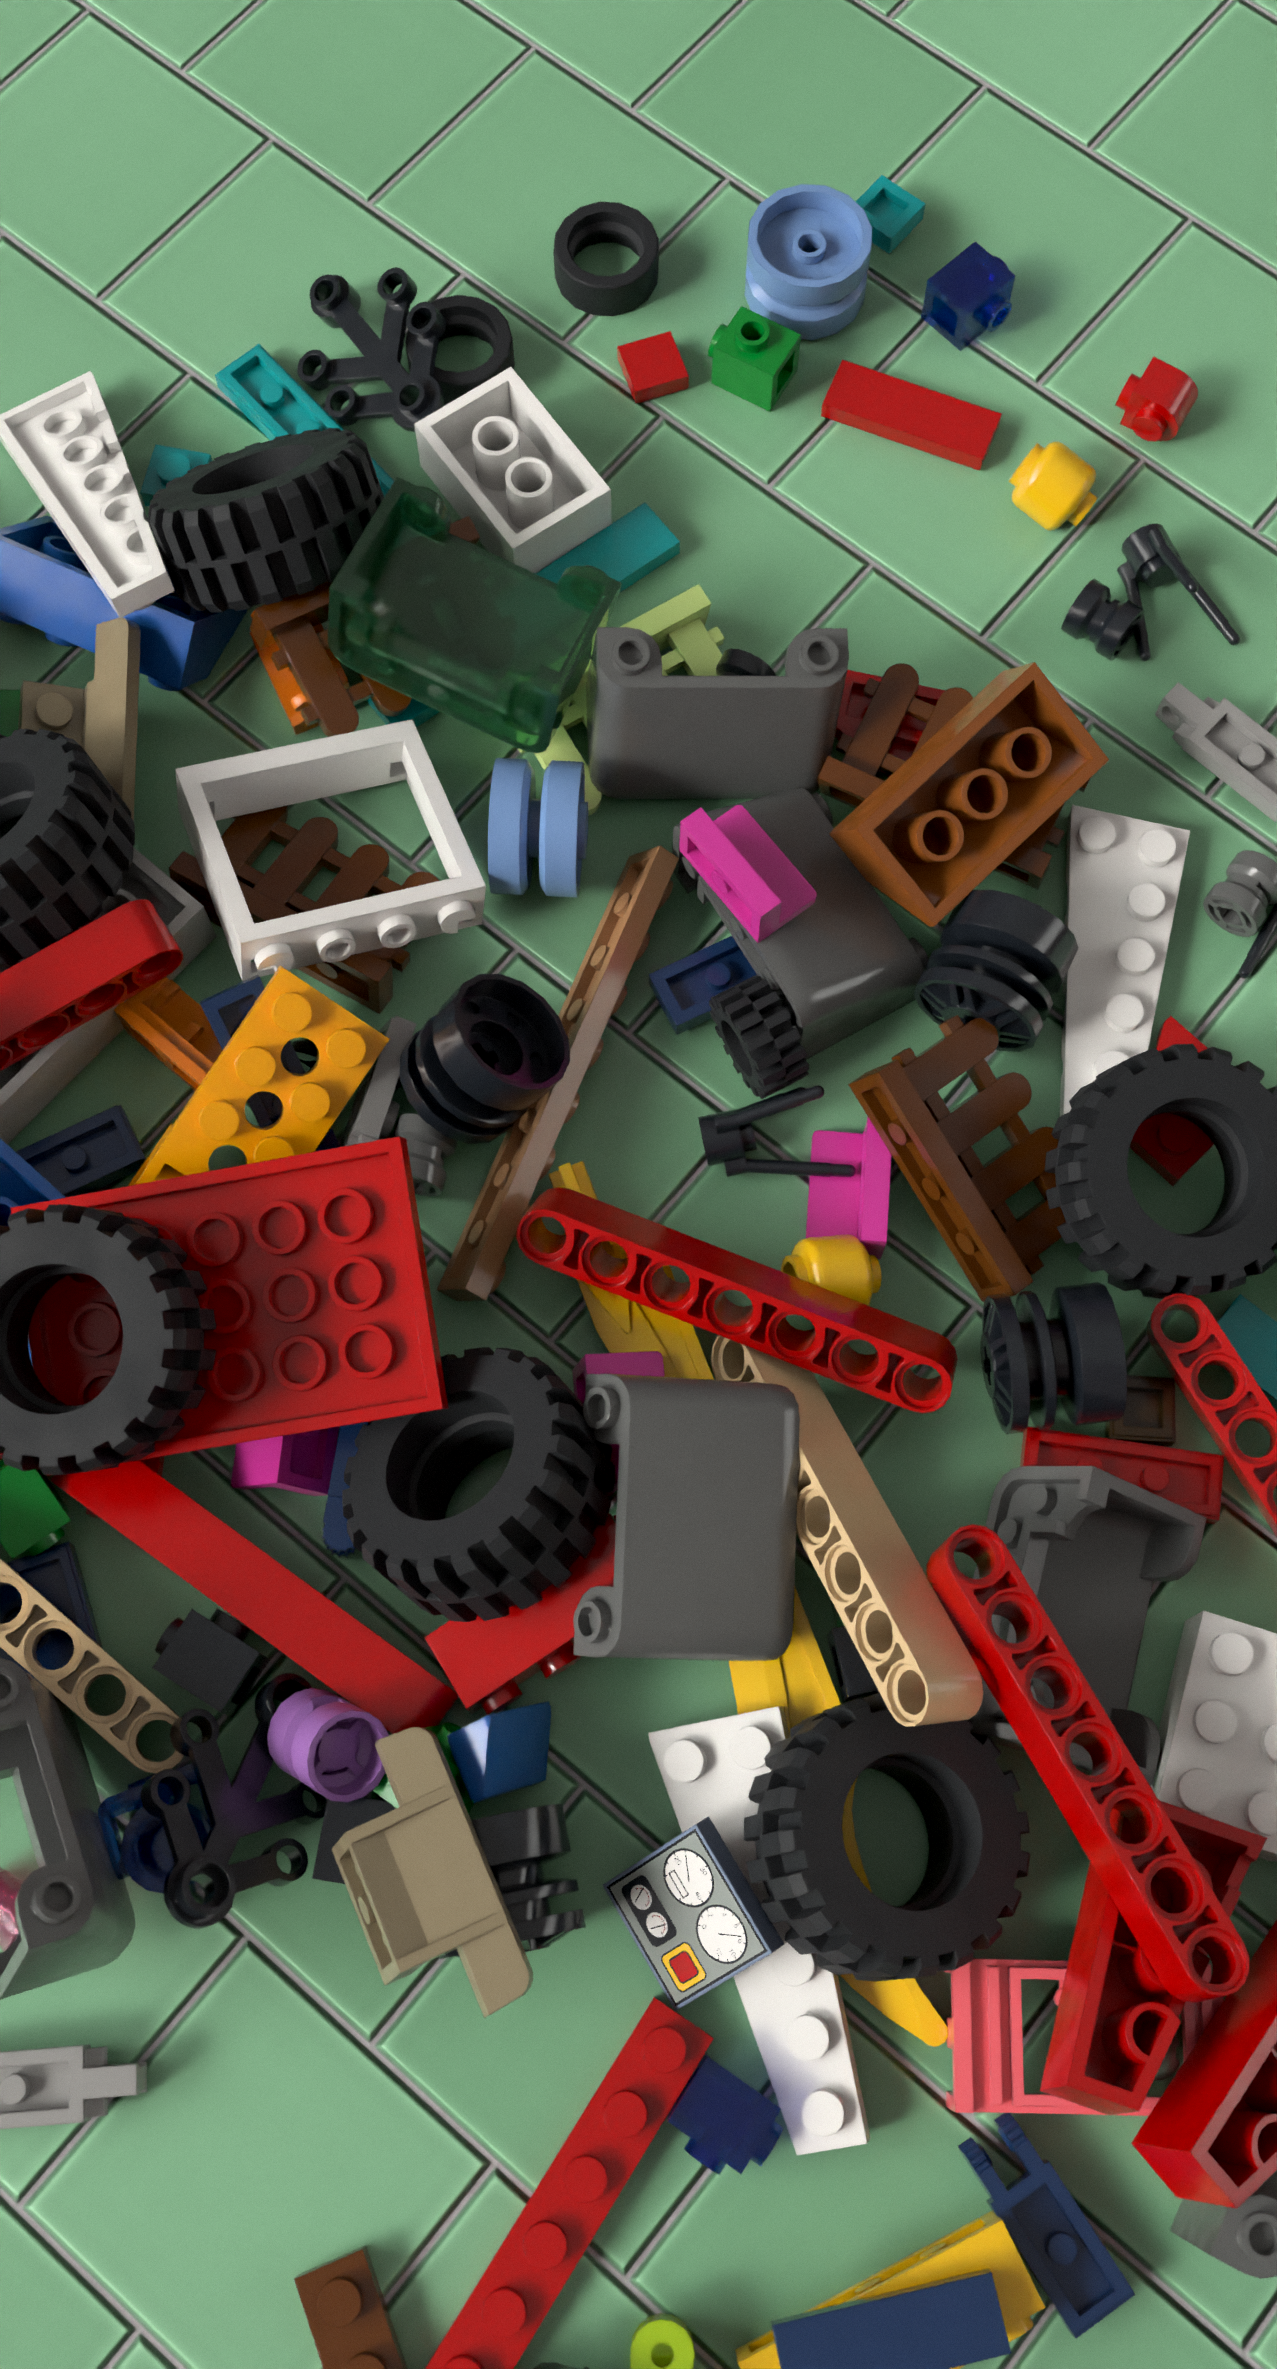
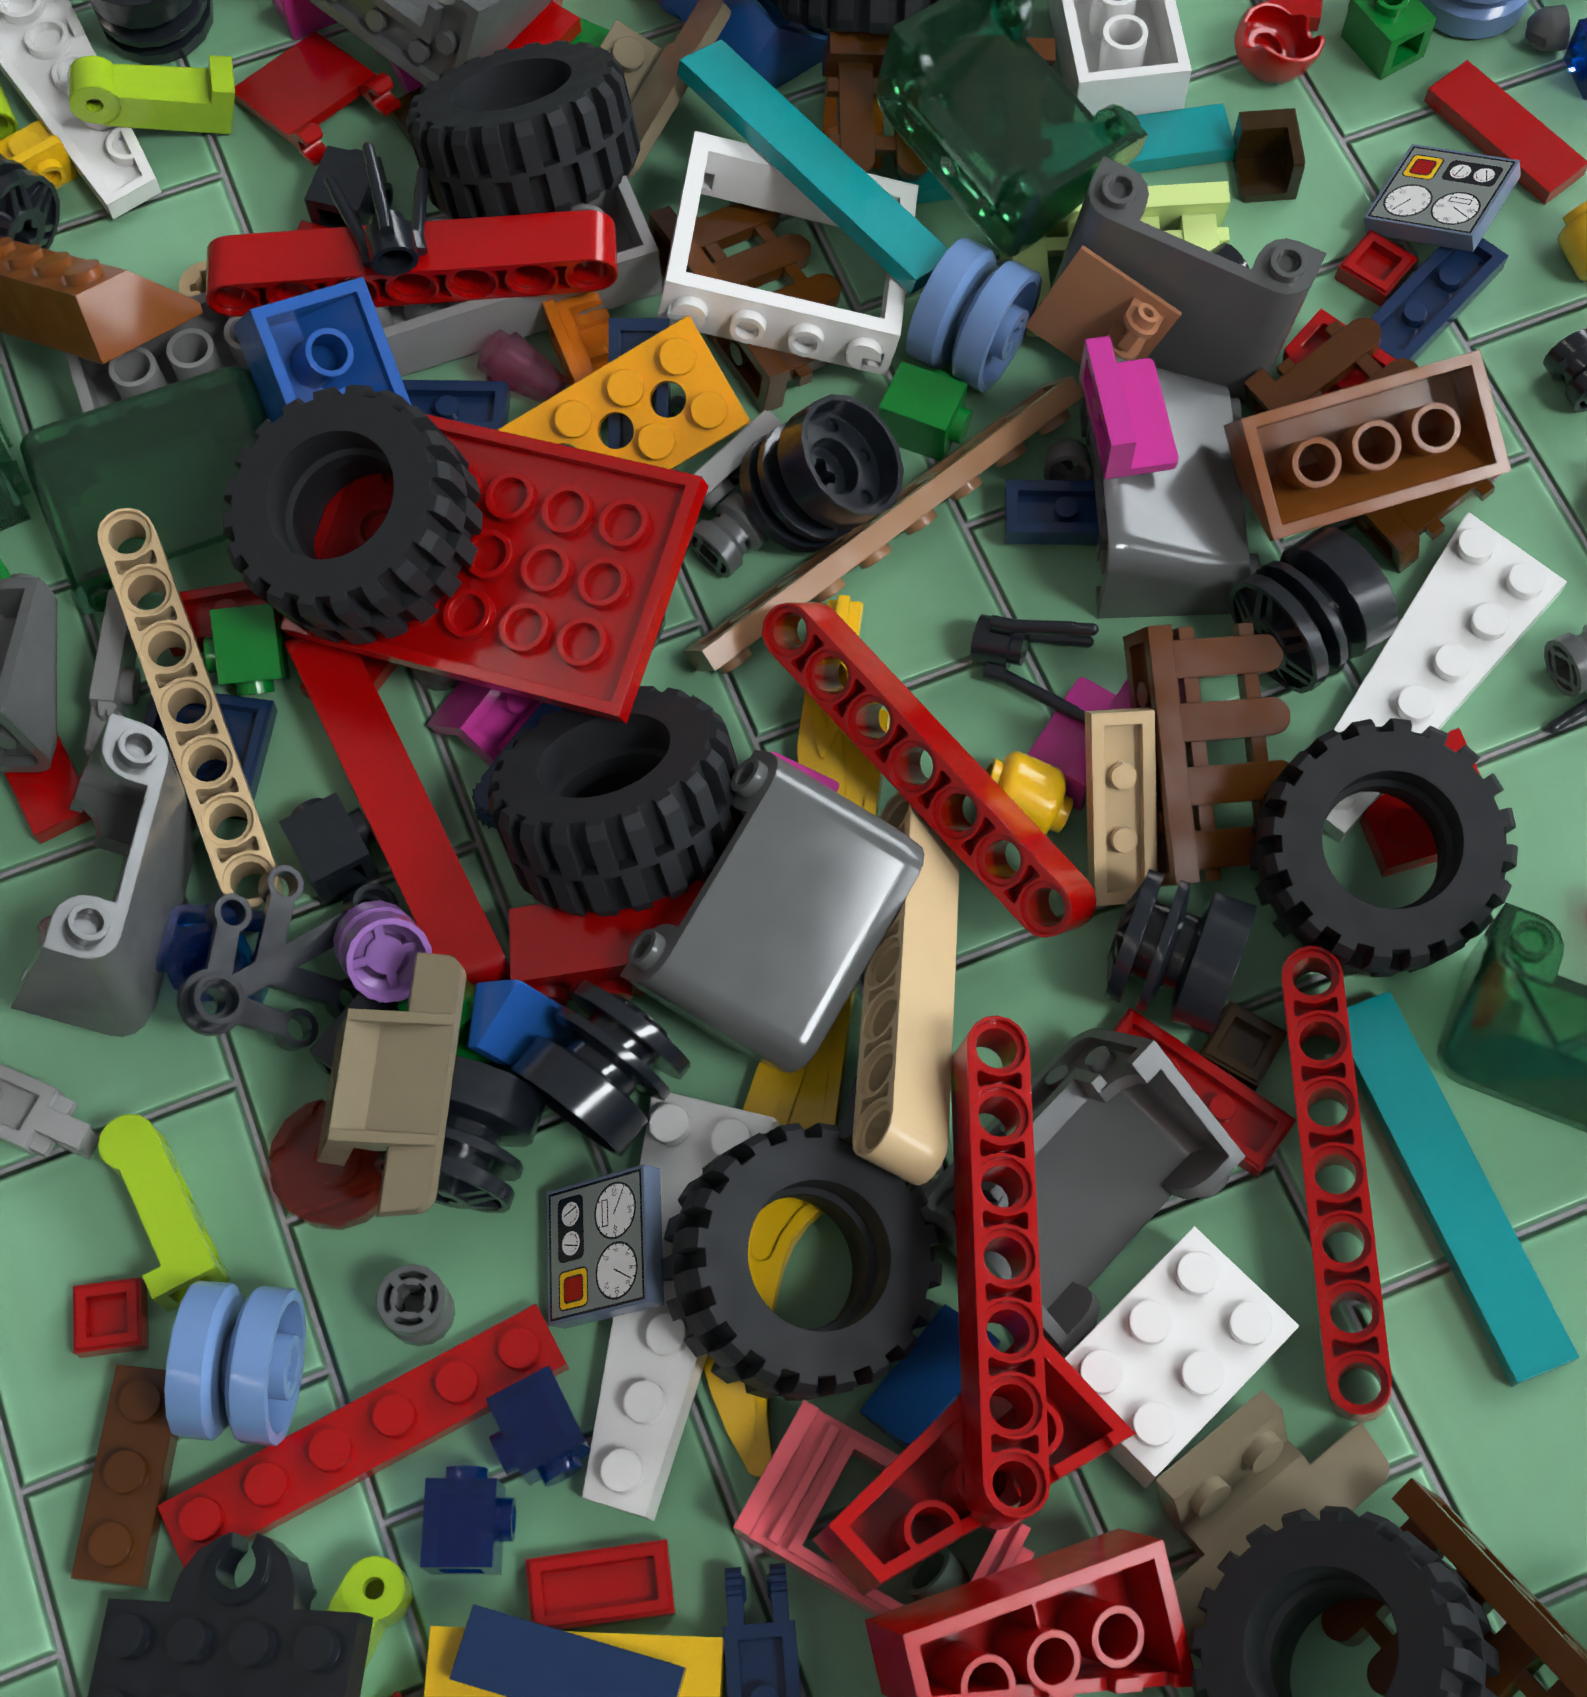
camera: 30 degrees right, 5 degrees down
black tyre [709,975,809,1099] -> none
none -> red tile [73,1277,149,1358]
none -> lime leg [98,1114,230,1312]
none -> medium blue wheel [164,1280,306,1446]
none -> clear red tile [269,1098,382,1230]
none -> dark grey wheel [376,1264,456,1347]
none -> clear blue brick [420,1465,517,1575]
none -> clear pink cone [477,329,568,403]
none -> black wheel [509,980,691,1157]
none -> red tile [525,1539,676,1631]
none -> teal tile [676,39,948,294]
none -> blue slope [859,1304,1001,1450]
none -> green brick [878,361,973,461]
none -> nougat hinge [1026,245,1182,392]
none -> dark grey hinge [1044,438,1092,481]
none -> tan plate [1085,707,1158,906]
none -> dark brown panel [1232,108,1305,203]
none -> red hair [1234,1,1325,84]
none -> red tile [1334,230,1418,307]
none -> tile [1364,144,1521,252]
none -> dark blue plate [1370,238,1509,362]
none -> dark grey hinge [1525,5,1570,52]

